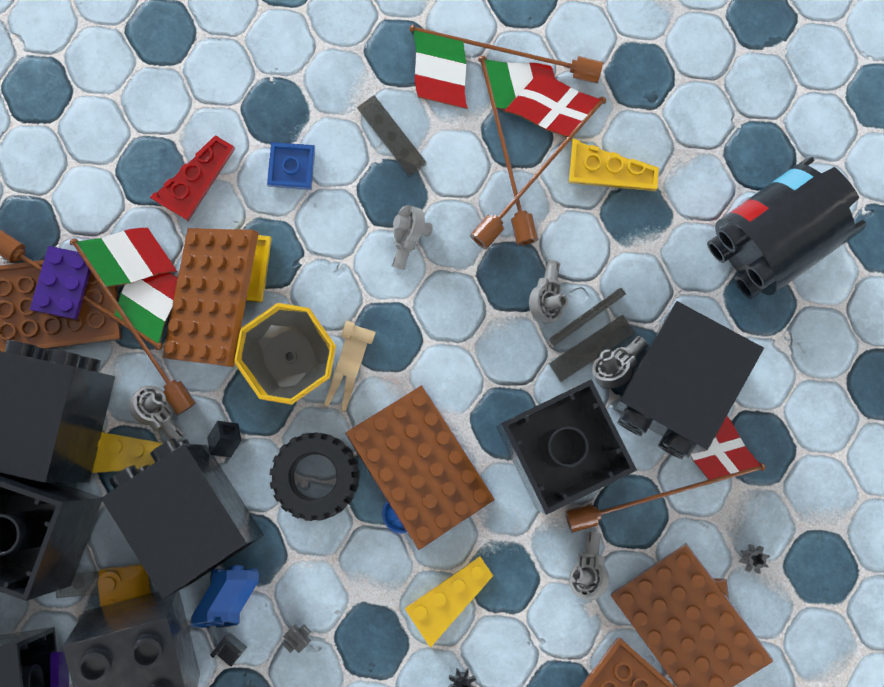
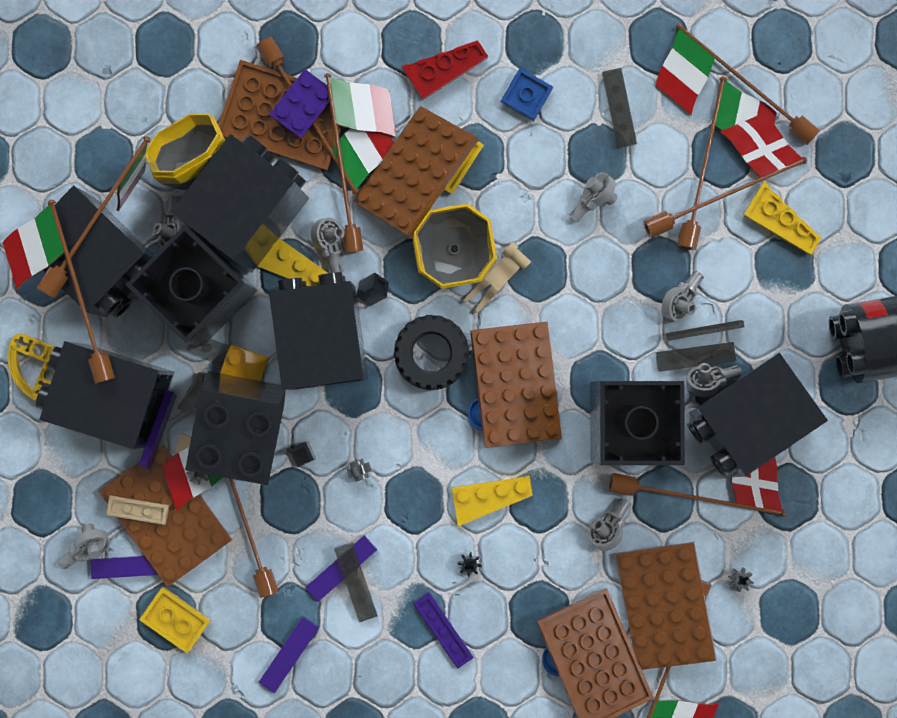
camera: 25 degrees right, 5 degrees up
blue brick [190,566,259,628] -> none

